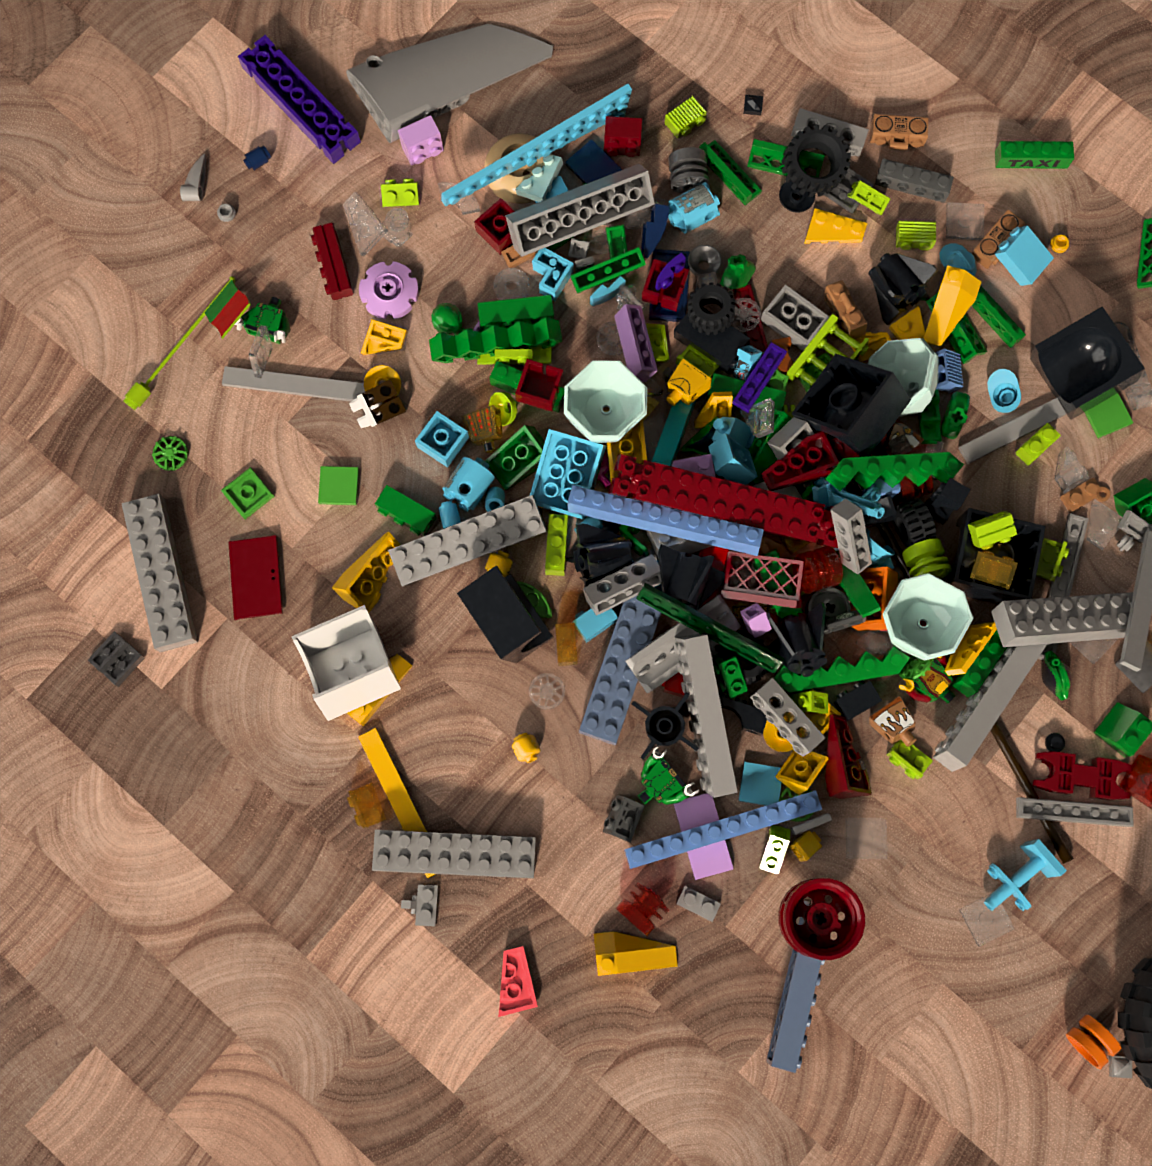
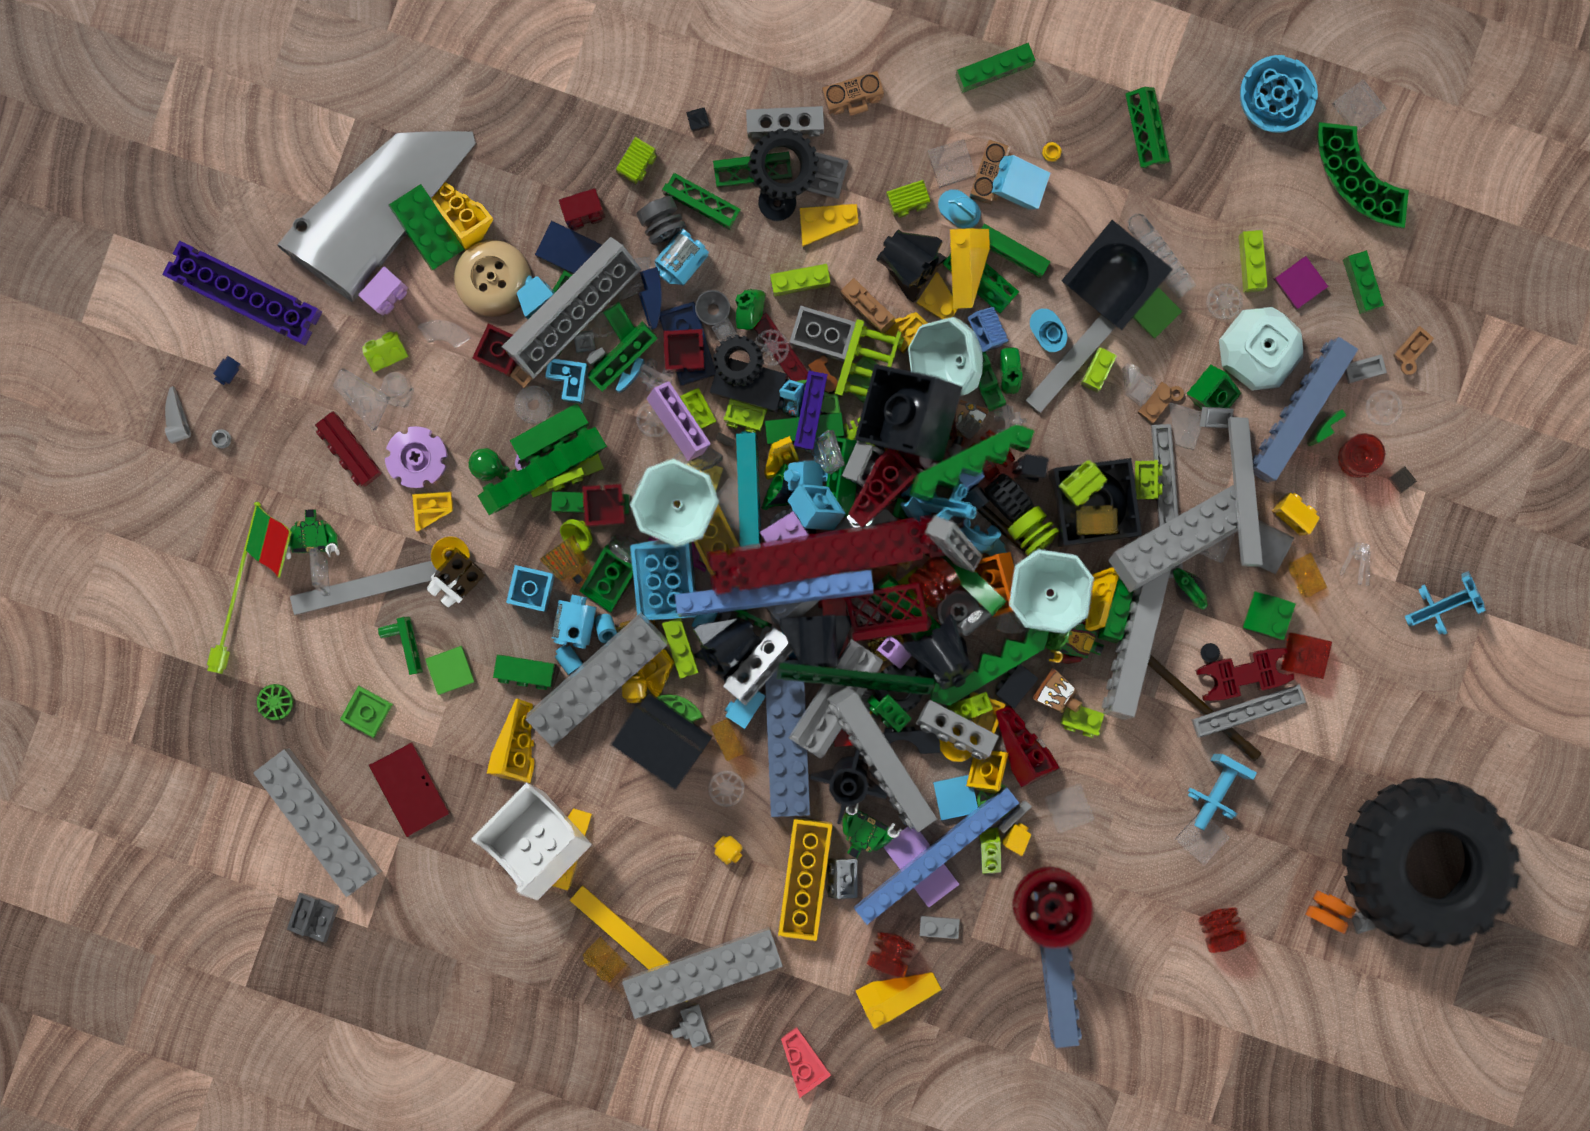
camera: 25 degrees left, 10 degrees up
medium azure wing [441,84,632,207] -> none
light aqua wing [515,154,563,202] -> none
dark purple slope [655,253,686,291] -> none
yellow torso [666,359,711,406] -> none
lime hinge [847,181,890,215] -> none
dark grey brick [874,158,954,203] -> none
light grey plate [1116,534,1134,552] -> none
none -> green piece [378,616,423,675]
none -> green plate [388,184,464,271]
none -> yellow wedge [432,182,493,250]
none -> clear tile [608,534,639,563]
none -> yellow wing [637,649,675,697]
none -> lime brick [770,264,831,297]
none -> yellow brick [778,817,832,941]
none -> clear red wheel [1198,907,1248,953]

